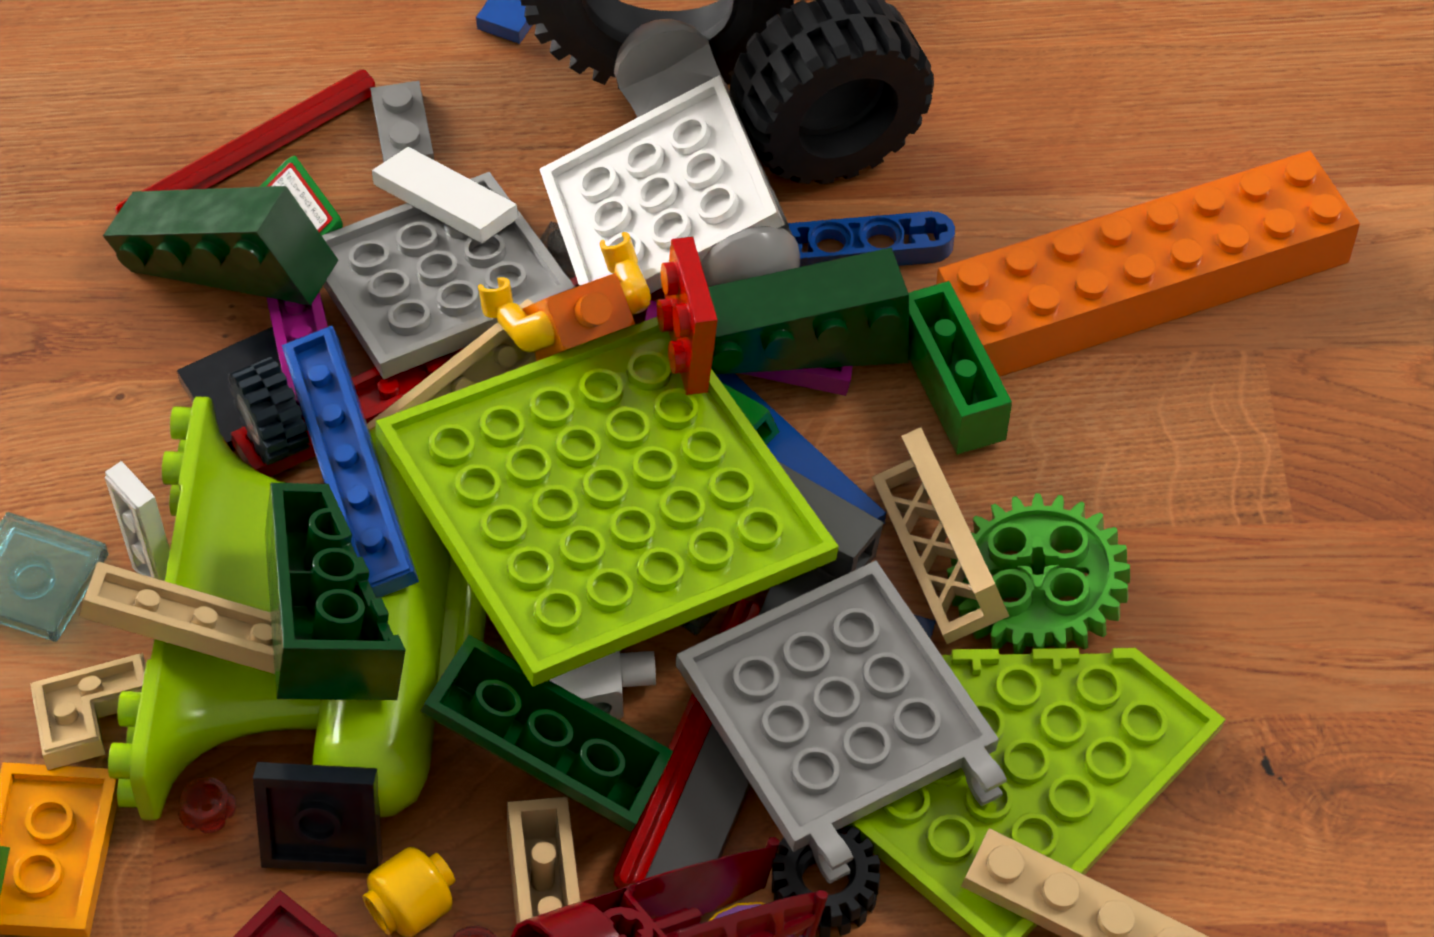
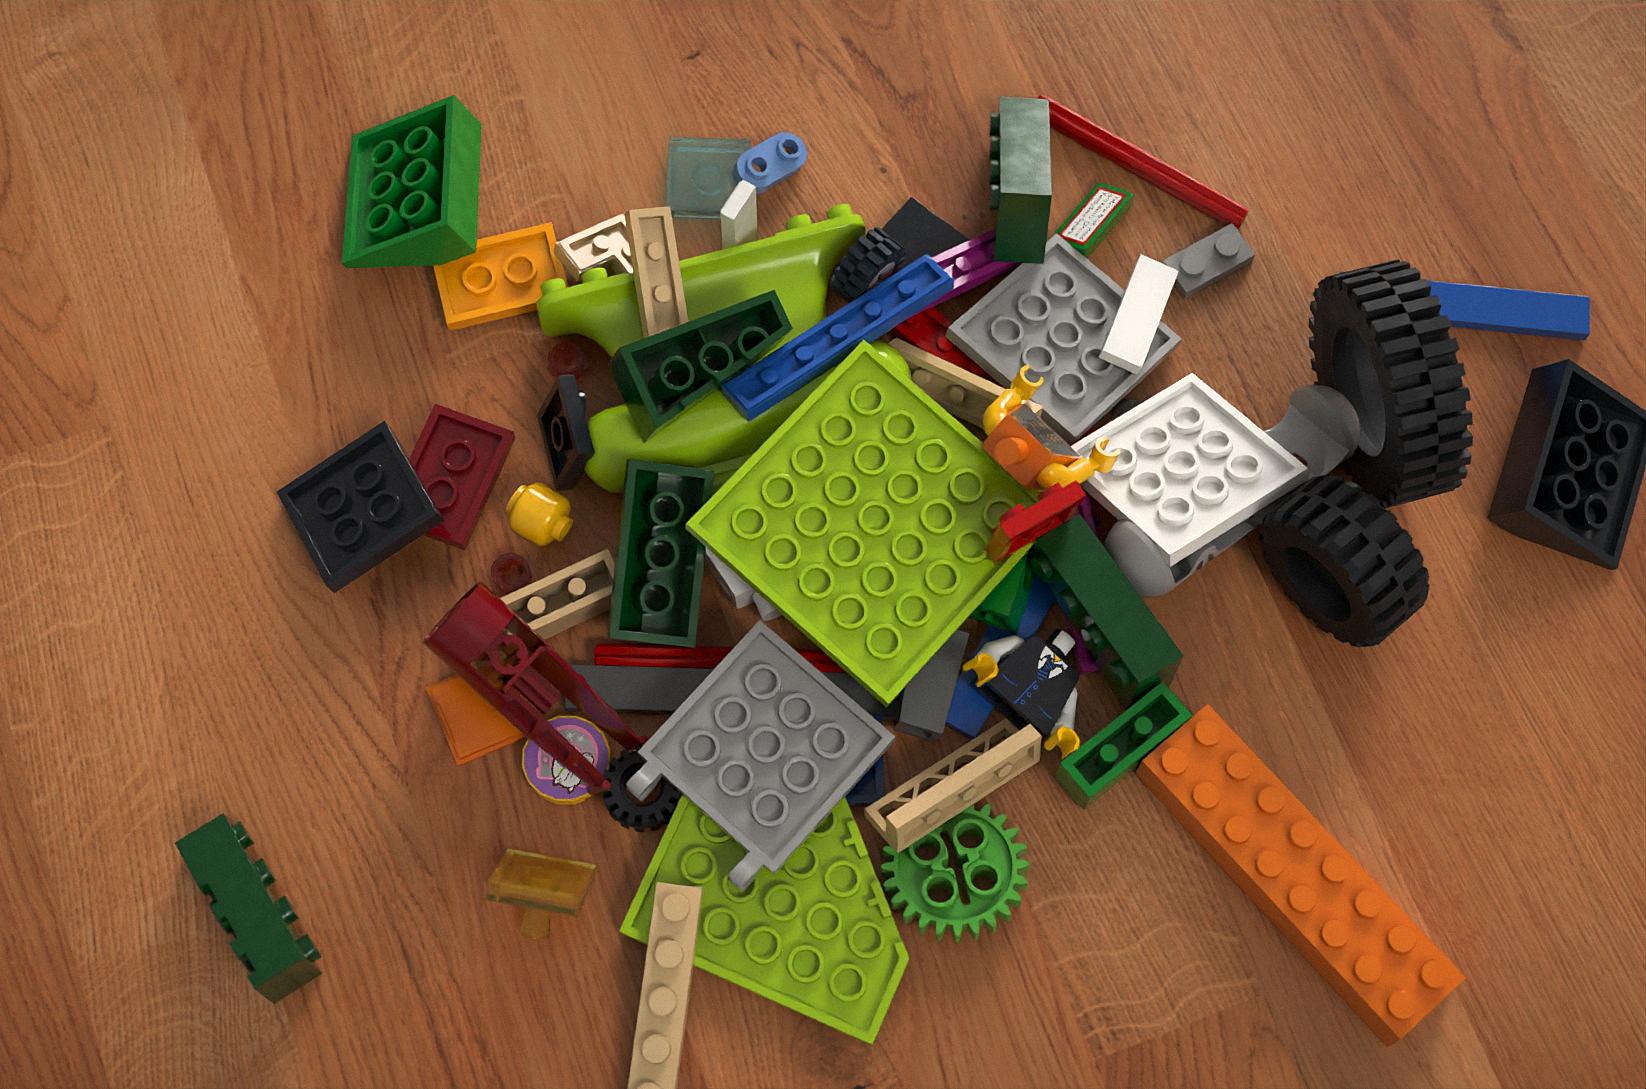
camera: 70 degrees right, 15 degrees up
blue beam [788,211,955,267] -> none
none -> medium blue plate [732,132,807,194]
none -> torso [962,629,1080,760]

